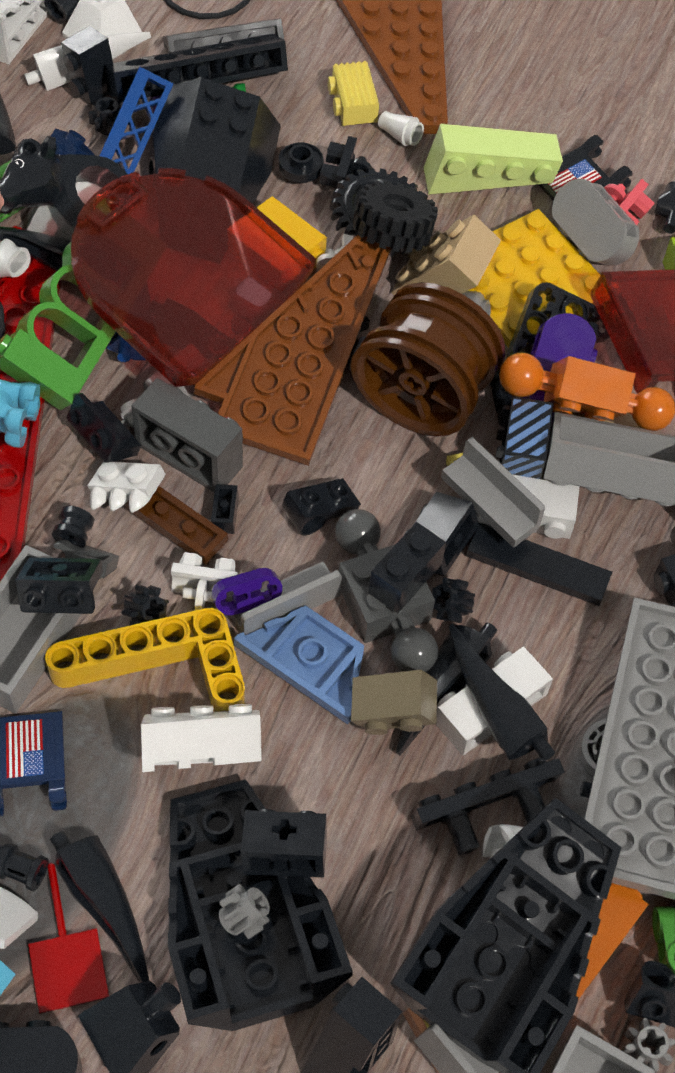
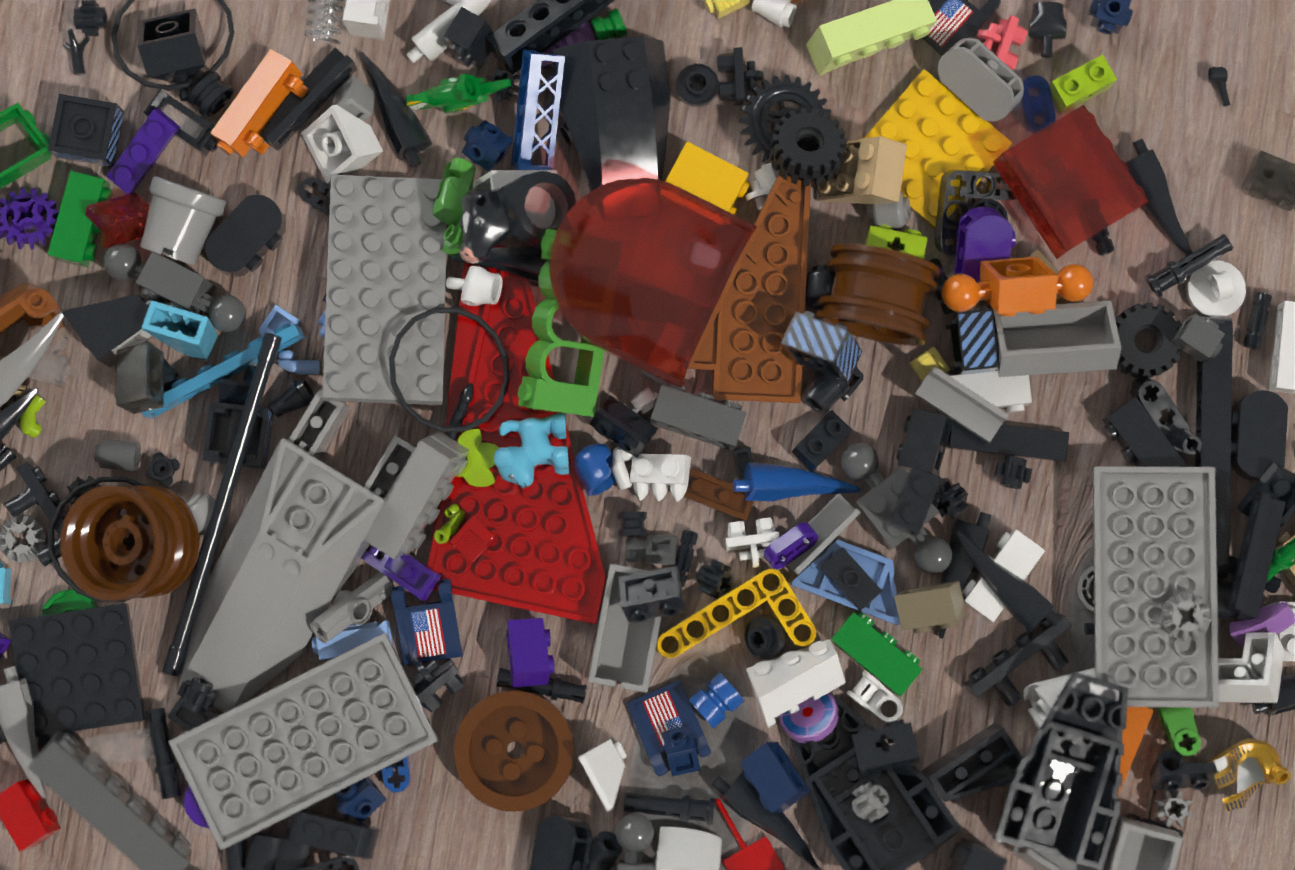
camera: 10 degrees left, 25 degrees up
none -> green animal [406,74,511,113]
none -> blue hair [574,444,615,496]
none -> white arm [611,447,633,490]
none -> dark blue bracket [662,726,701,777]
none -> black axle [674,530,698,588]
none -> blue wheel [689,672,745,729]
none -> blue piece [733,462,861,502]
none -> dark blue brick [740,742,810,813]
none -> black plate [744,615,785,660]
none -> medium lavender tile [779,693,838,743]
none -> black container [781,311,863,383]
none -> black piece [802,365,864,414]
none -> black plate [820,547,882,611]
none -> green brick [830,612,923,697]
none -> white piece [846,670,903,722]
none -> black wedge [922,722,1023,802]
none -> black gear [994,456,1033,489]
none -> clear blue plate [1021,75,1056,134]

